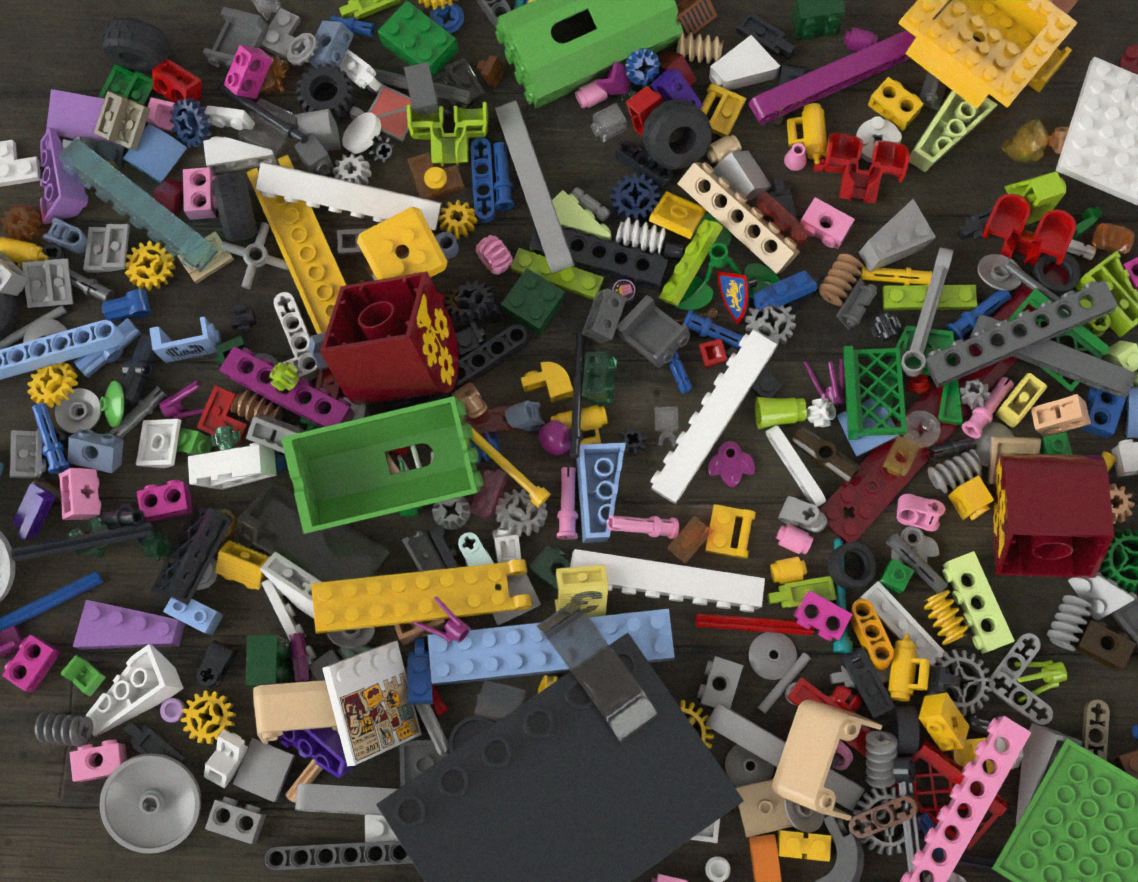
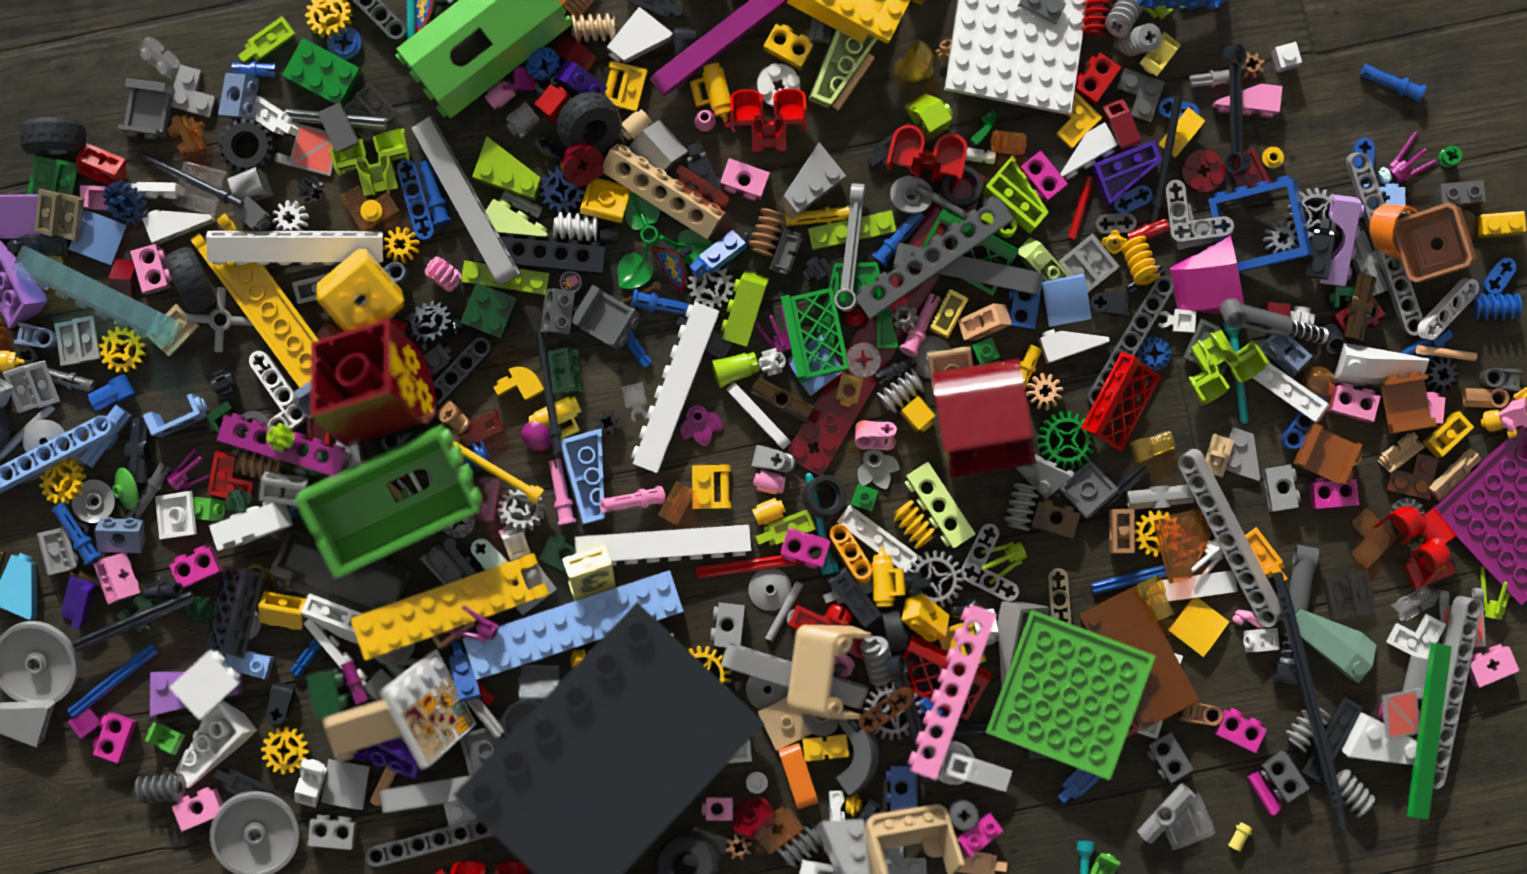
camera: 20 degrees left, 10 degrees up
lavender tile [160,698,186,723] -> none
dark pink brick [224,45,273,99] -> none
light grey gear [287,33,318,66] -> none
white tile [342,112,381,154] -> none
reddish brown tile [476,55,506,88] -> none
sand blue piece [505,400,545,431] -> none
clear smoke windscreen [537,601,658,745] -> none
lime plate [659,220,723,306] -> none
red slope [699,338,728,370] -> none
dark grey pin [886,533,948,594] -> none
none -> white panel [169,650,241,720]
none -> blue axle [290,638,323,677]
none -> lime wedge [472,137,542,201]
none -> dark red plate [560,142,604,187]
none -> lime wedge [720,270,769,347]
none -> light nougat bar [832,53,874,111]

